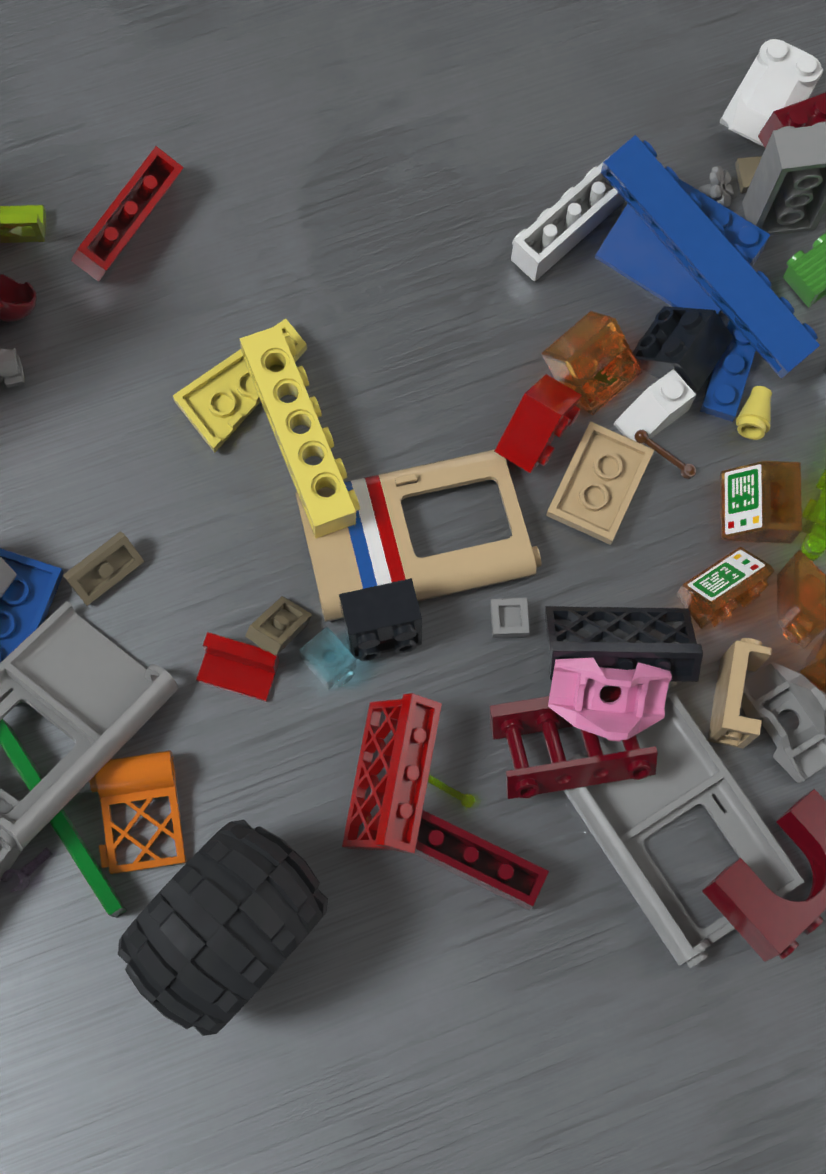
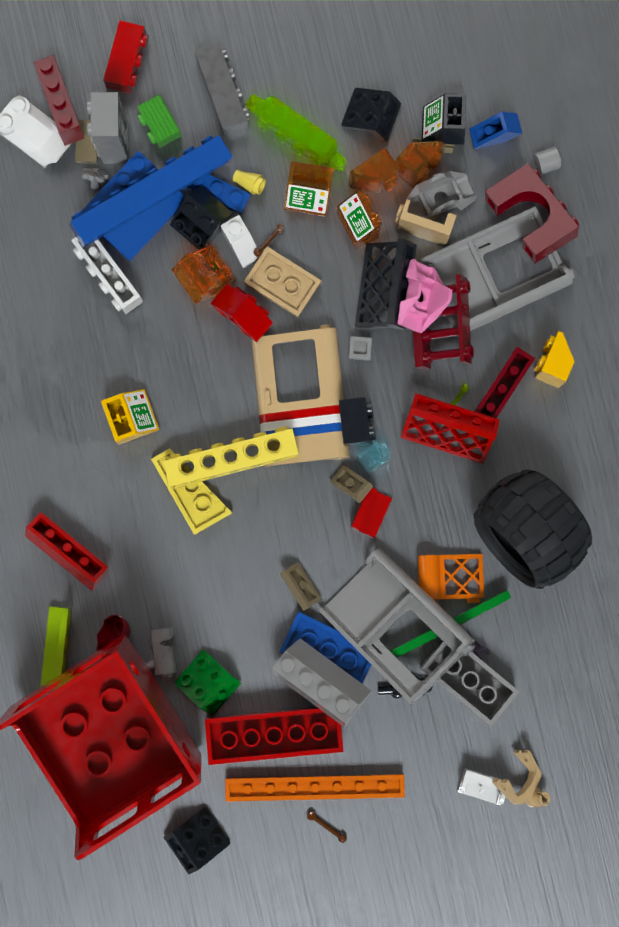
camera: 80 degrees left, 10 degrees up
none -> yellow slope [101,389,160,445]
none -> yellow slope [534,331,575,388]

